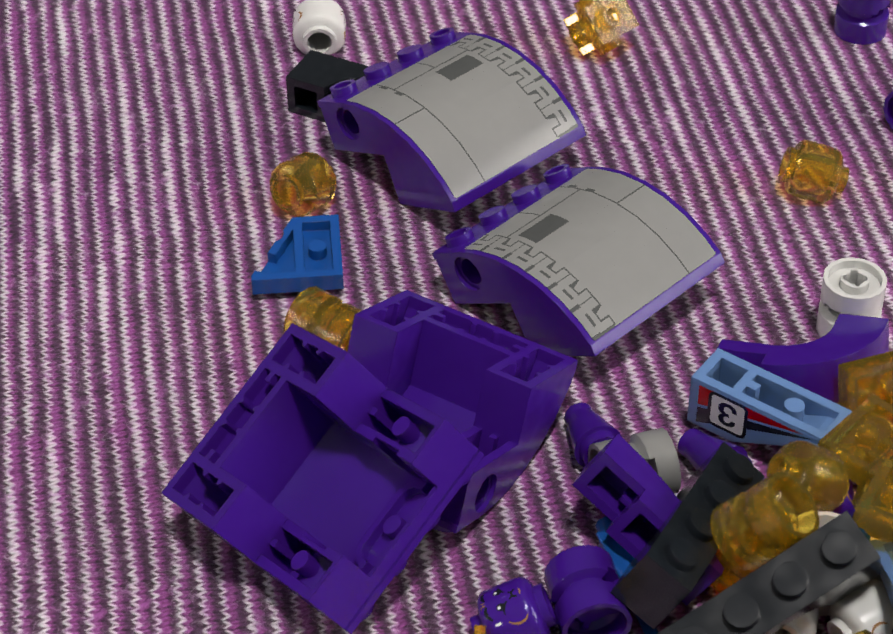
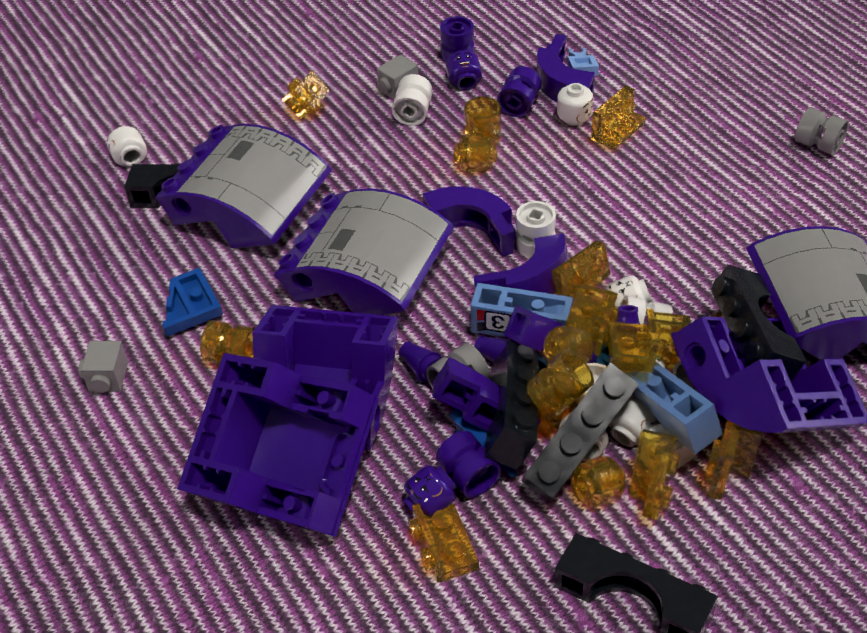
camera: 20 degrees left, 5 degrees up
clear yellow head [269,152,337,217] -> none
none -> light grey brick [79,341,128,393]
none -> light grey brick [376,55,419,99]
none -> white wheel [392,74,432,126]
none -> dark purple arch [422,186,516,257]
none -> dark purple head [446,50,482,90]
none -> clear yellow wheel [464,96,501,150]
none -> dark purple panel [503,305,563,355]

